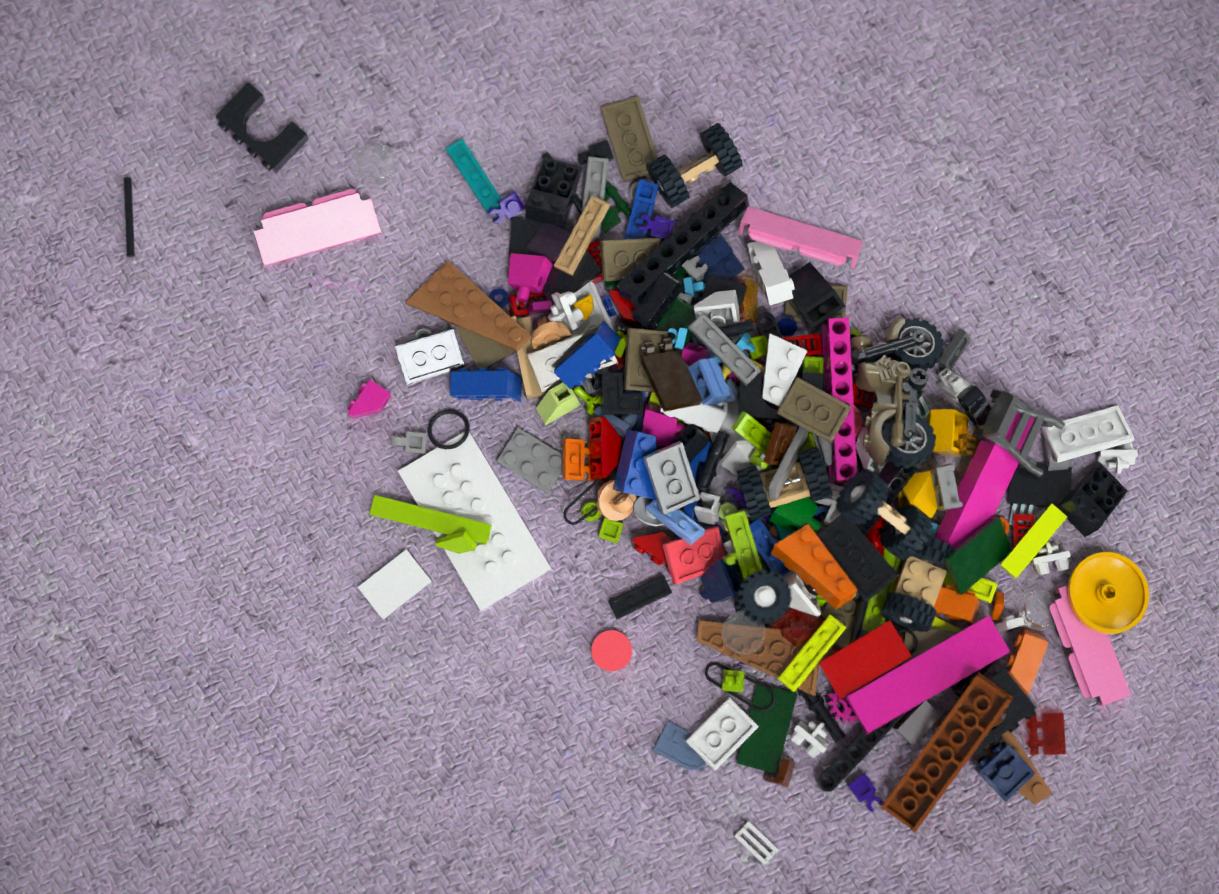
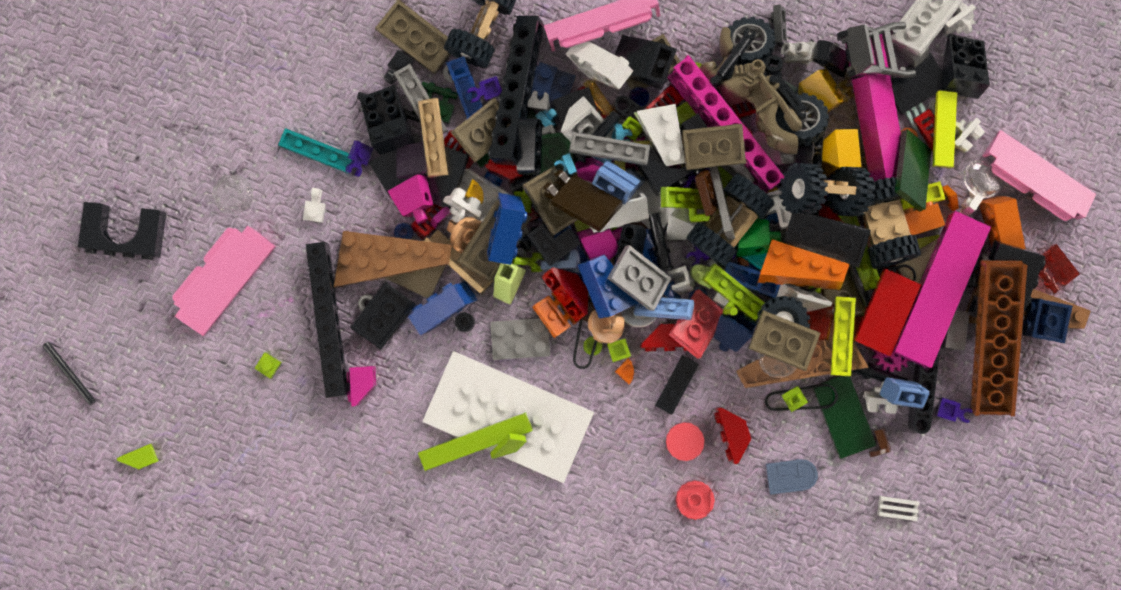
camera: 35 degrees left, 5 degrees up
white tile [358,549,432,620] -> none
light grey plate [391,432,427,454] -> none
black tyre [427,409,470,450] -> none
white tile [686,697,759,771] -> none
light grey hinge [930,465,963,511] -> none
yellow dish [1067,552,1149,634] -> none
none -> lime tile [116,444,158,470]
none -> lime plate [254,352,282,379]
none -> white plate [303,188,326,223]
none -> black brick [306,242,349,398]
none -> black wheel [455,312,475,332]
none -> orange tile [615,358,634,385]
none -> coral tile [676,480,715,520]
none -> red slope [714,407,751,464]
none -> dark tan tile [748,310,821,371]
none -> medium blue brick [880,377,930,408]

